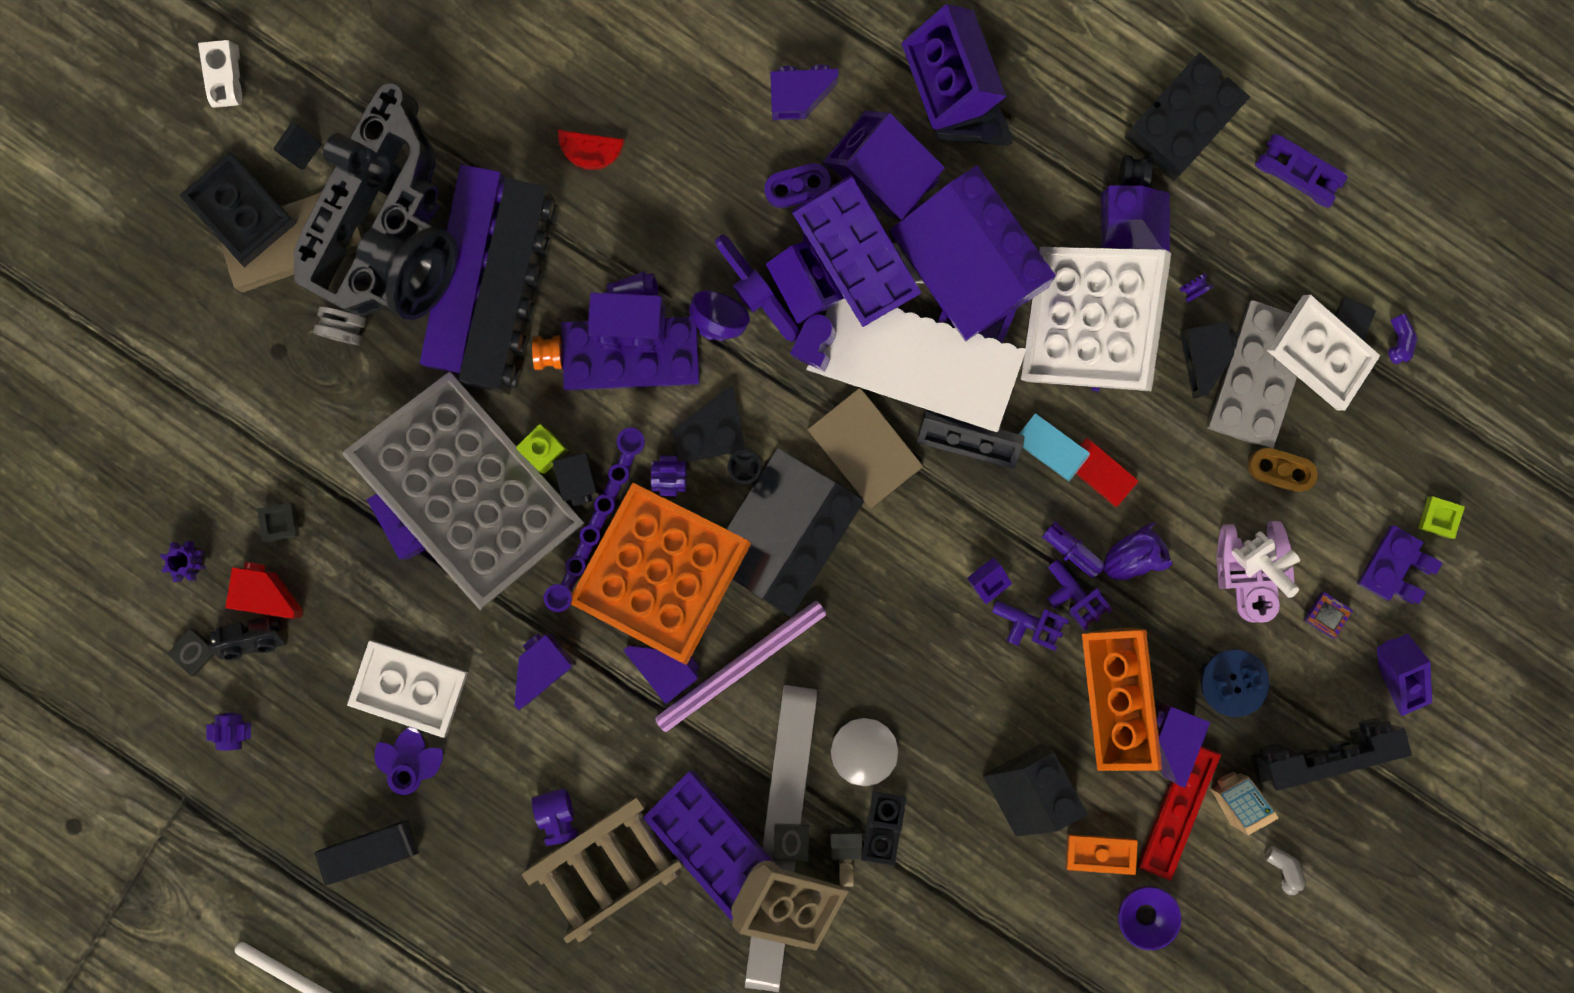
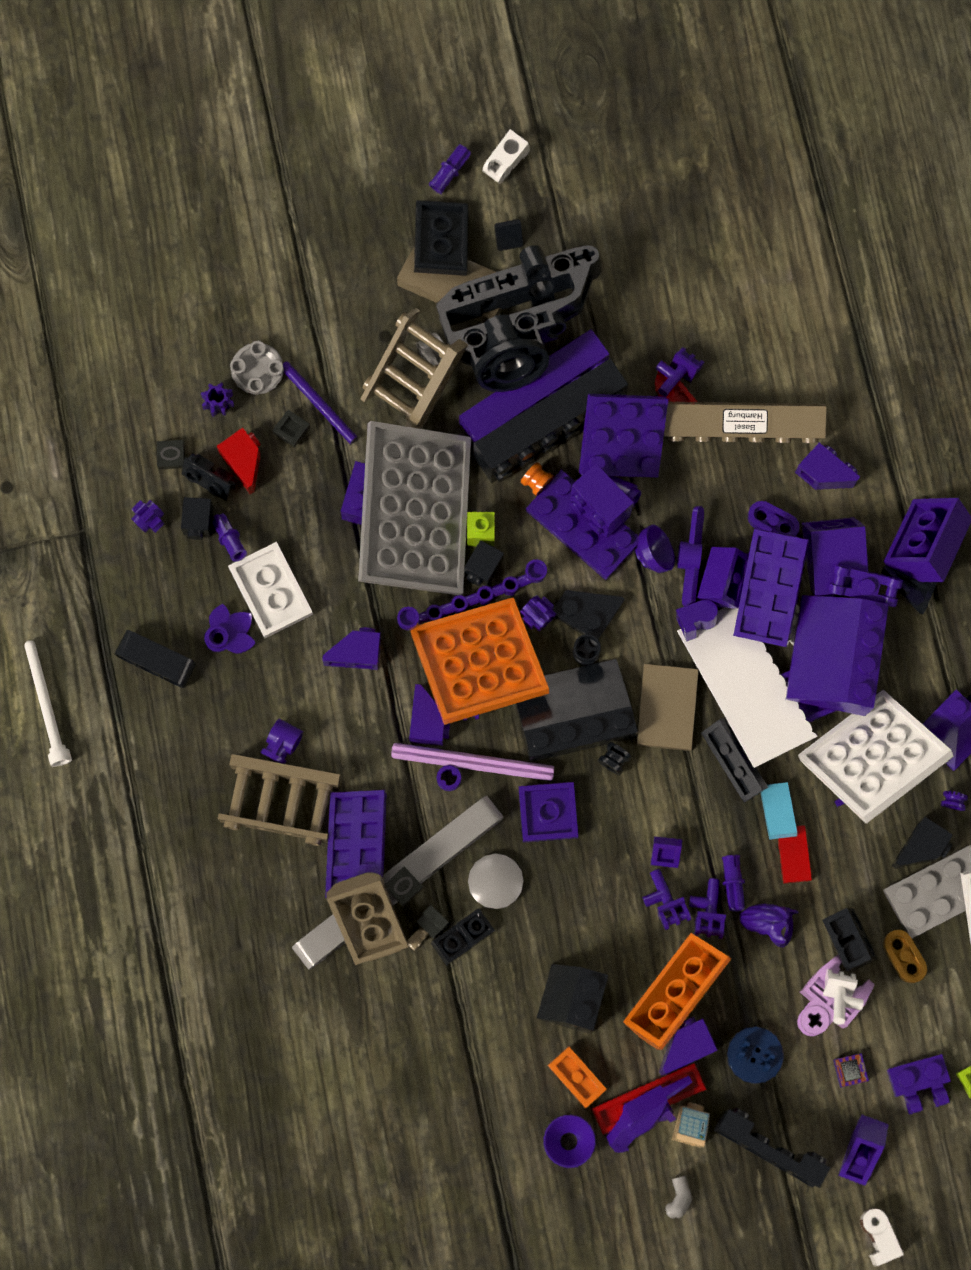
camera: 45 degrees right, 10 degrees down
none -> black brick [181,497,213,540]
none -> dark purple axle [212,514,247,562]
none -> light grey dish [230,341,284,395]
none -> dark purple bar [283,361,358,444]
none -> dark tan fence [360,308,468,429]
none -> dark purple axle [429,145,471,194]
none -> dark purple bush [436,765,461,792]
none -> dark purple plate [518,782,578,843]
none -> dark purple plate [579,394,668,477]
none -> black wheel [597,742,632,776]
none -> dark purple animal [606,1076,692,1153]
none -> dark purple arm [655,347,705,397]
none -> dark tan brick [664,402,827,443]
none -> black brick [822,908,878,971]
none -> dark purple plate [828,564,903,607]
none -> white leg [860,1209,904,1266]

